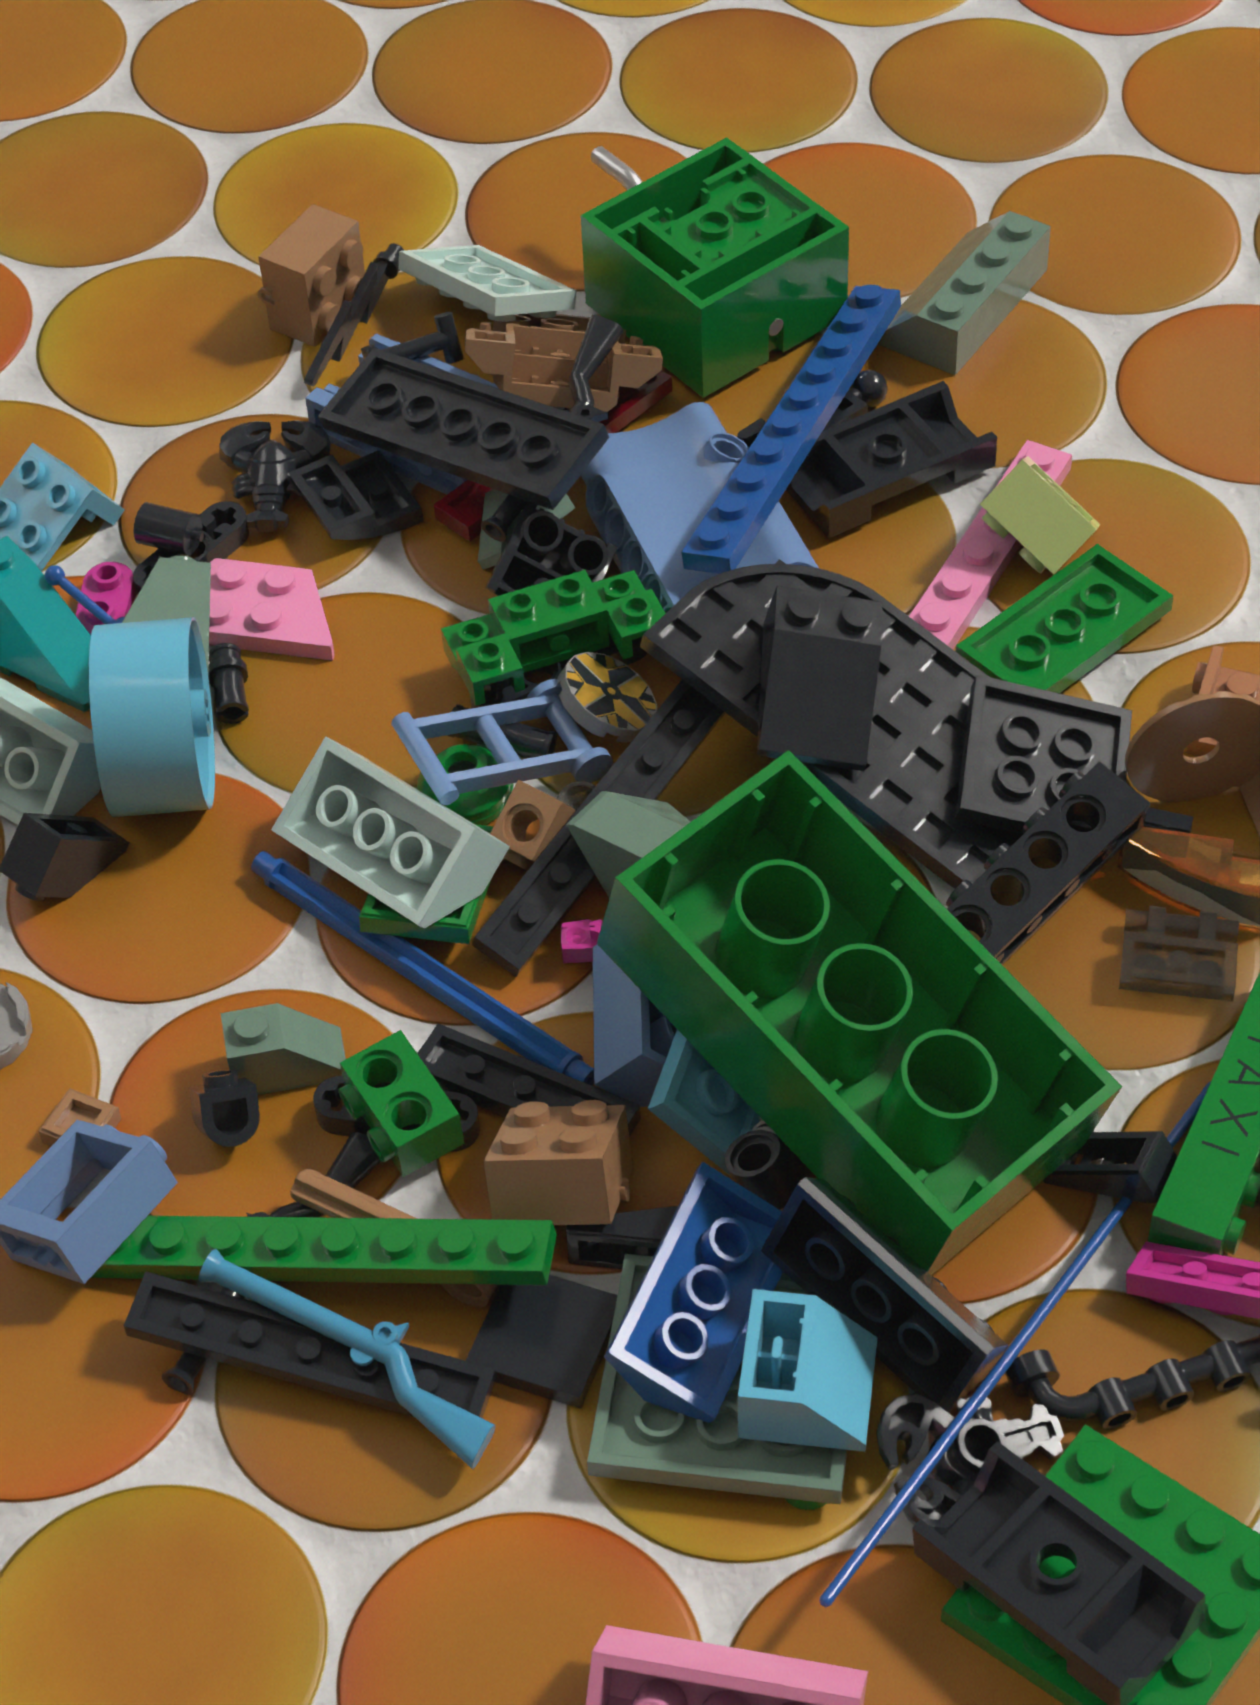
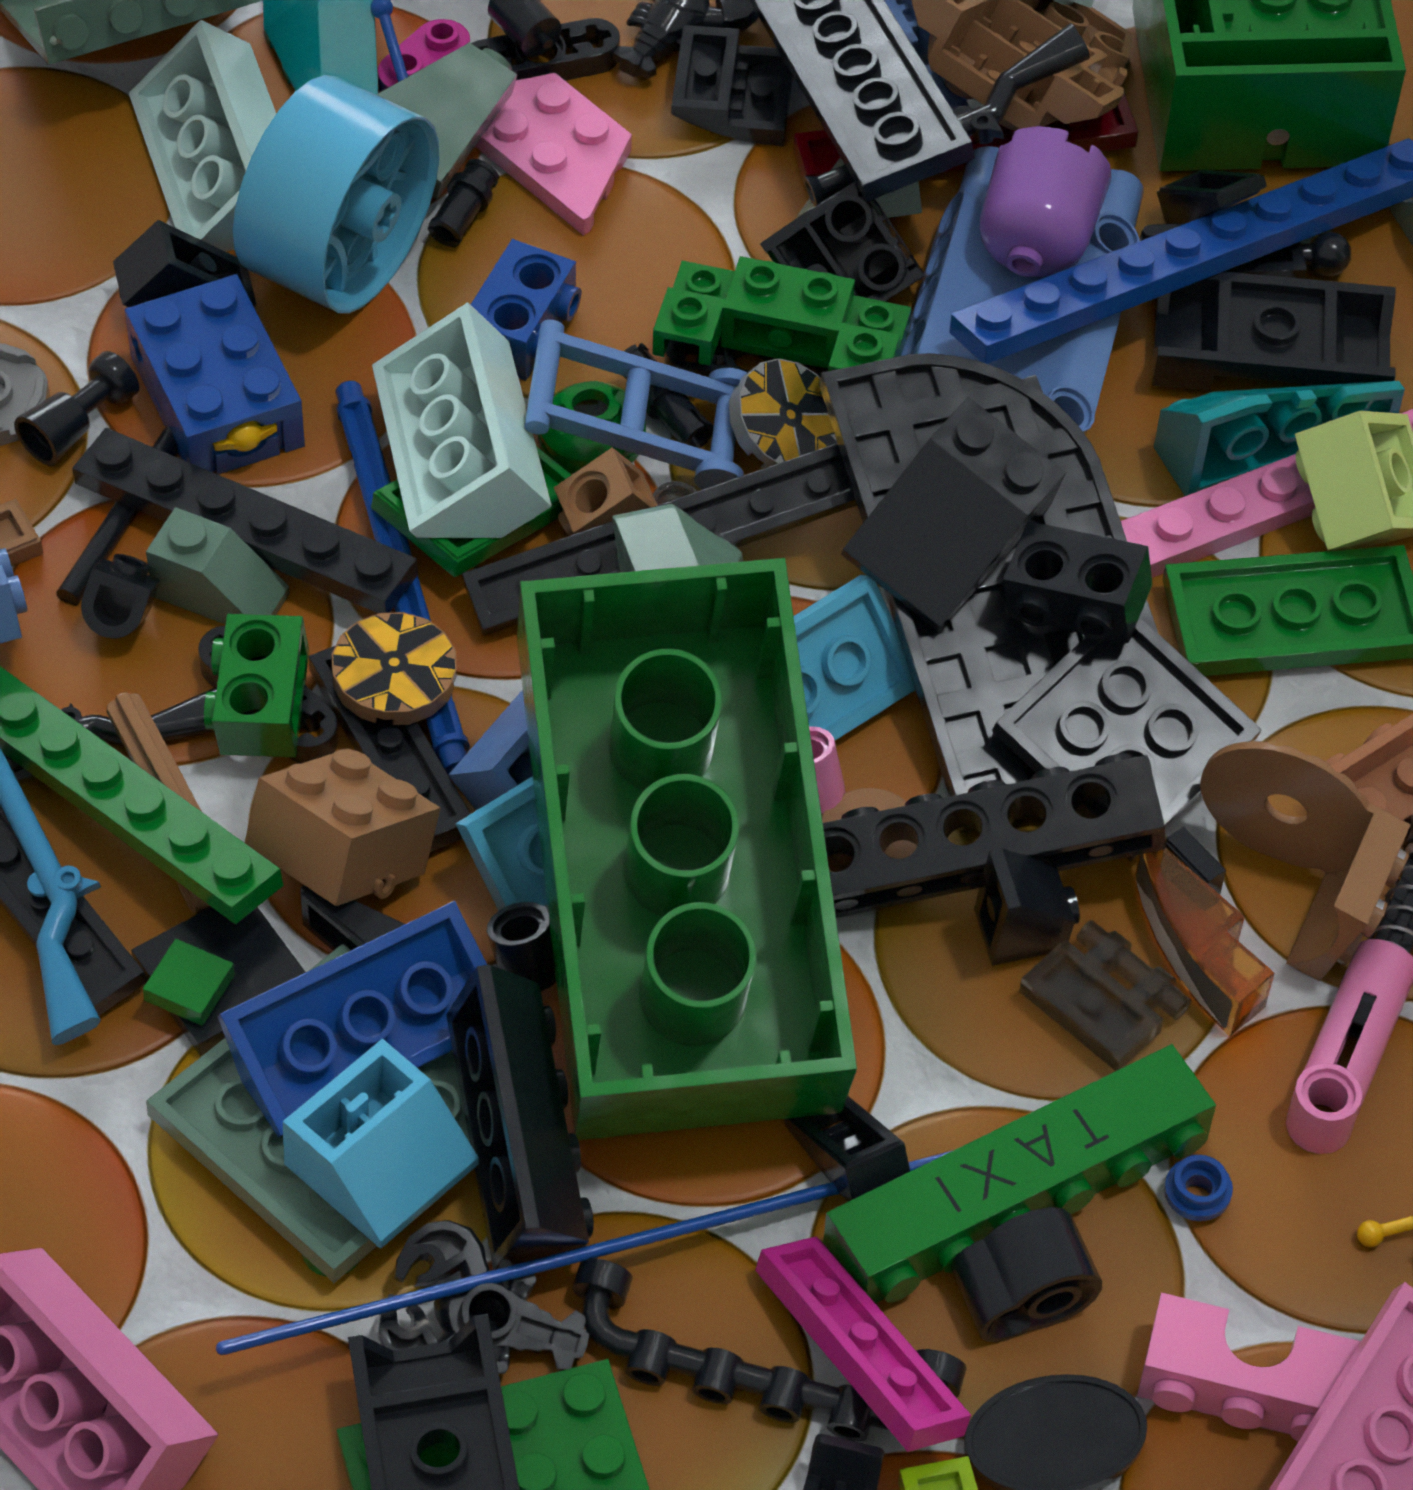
camera: 30 degrees right, 5 degrees up
none -> black piece [14,351,140,466]
none -> black bar [56,425,178,606]
none -> black plate [72,428,419,613]
none -> blue piece [125,274,305,475]
none -> green tile [143,938,235,1026]
none -> tile [332,612,457,725]
none -> blue brick [470,239,582,381]
none -> black slope [974,848,1080,966]
none -> medium lavender cylinder [979,126,1112,278]
none -> black brick [1003,521,1153,643]
none -> teal wedge [1154,381,1405,496]
none -> black slope [1156,170,1267,224]

